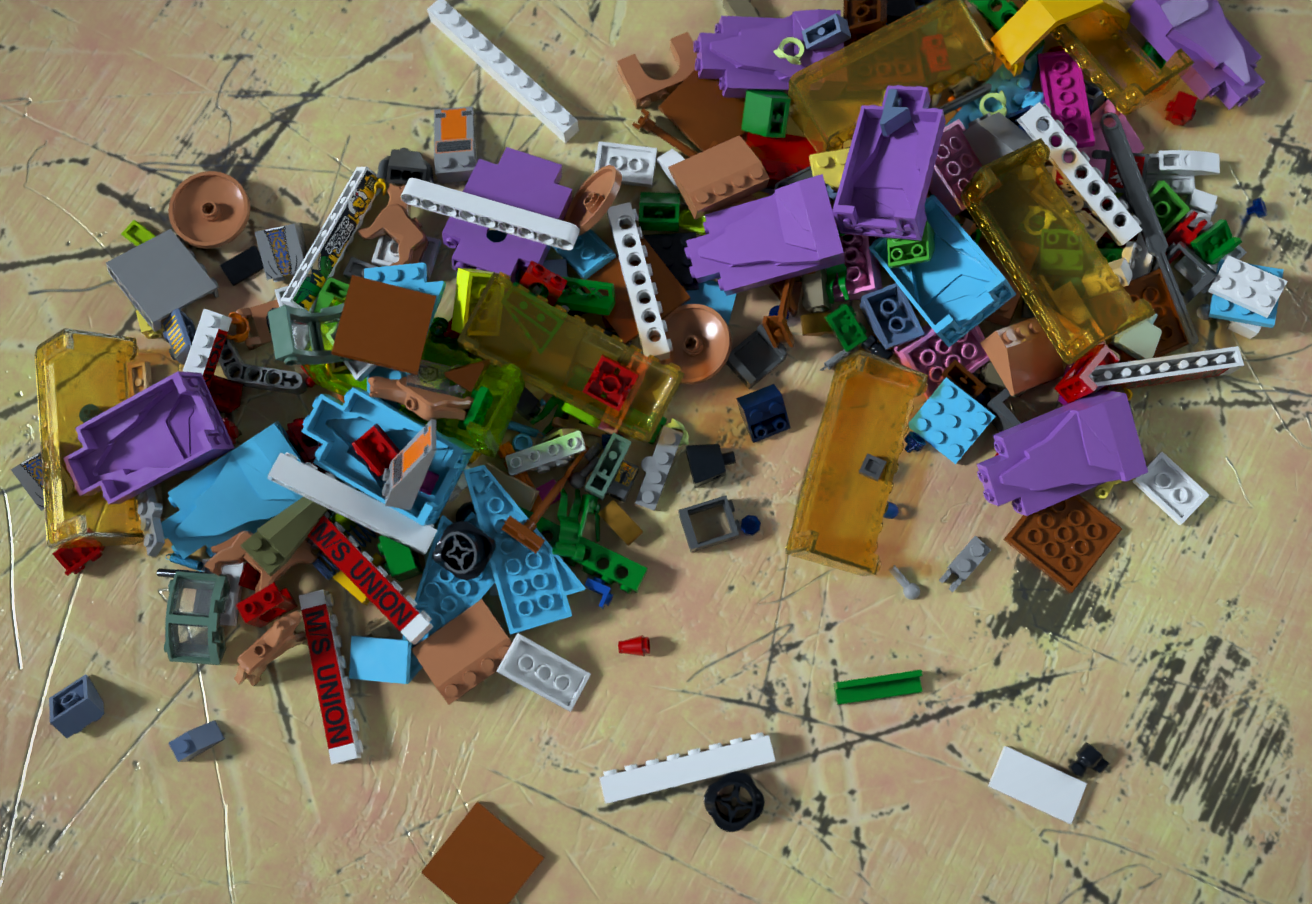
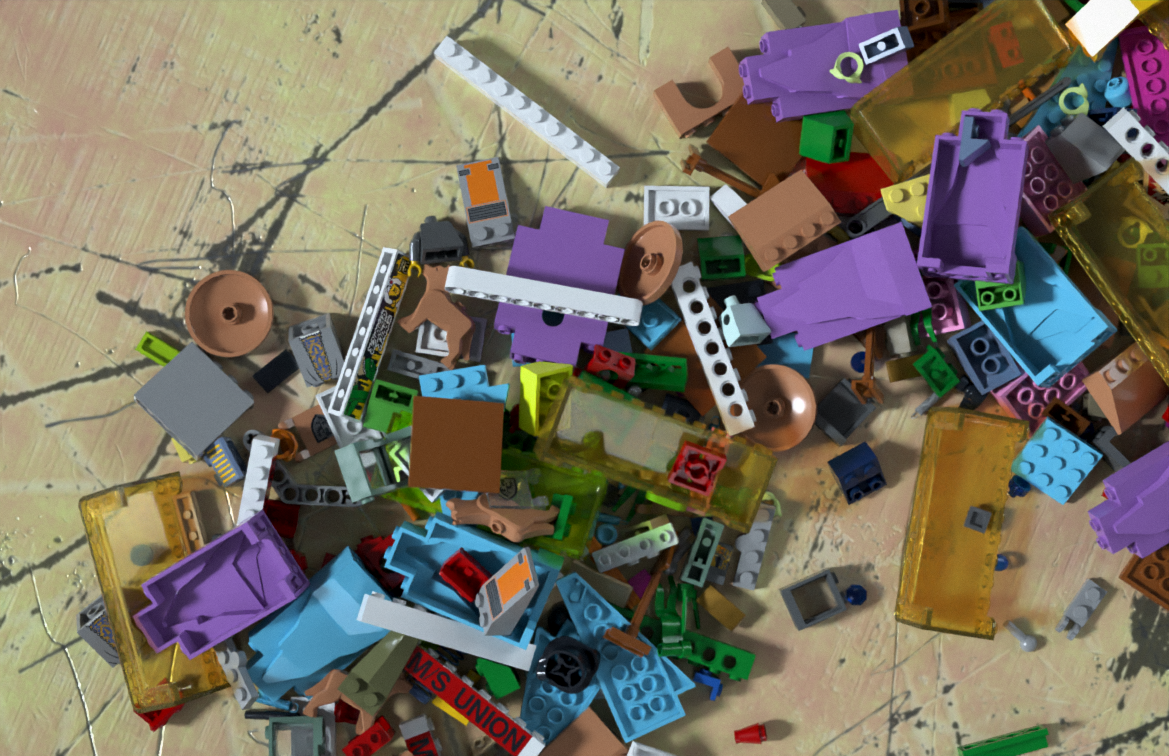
camera: 15 degrees left, 10 degrees up
reddish brown slope [444,359,491,392] -> none
black torso [686,444,736,488] -> none
none -> light aqua torso [719,295,771,347]

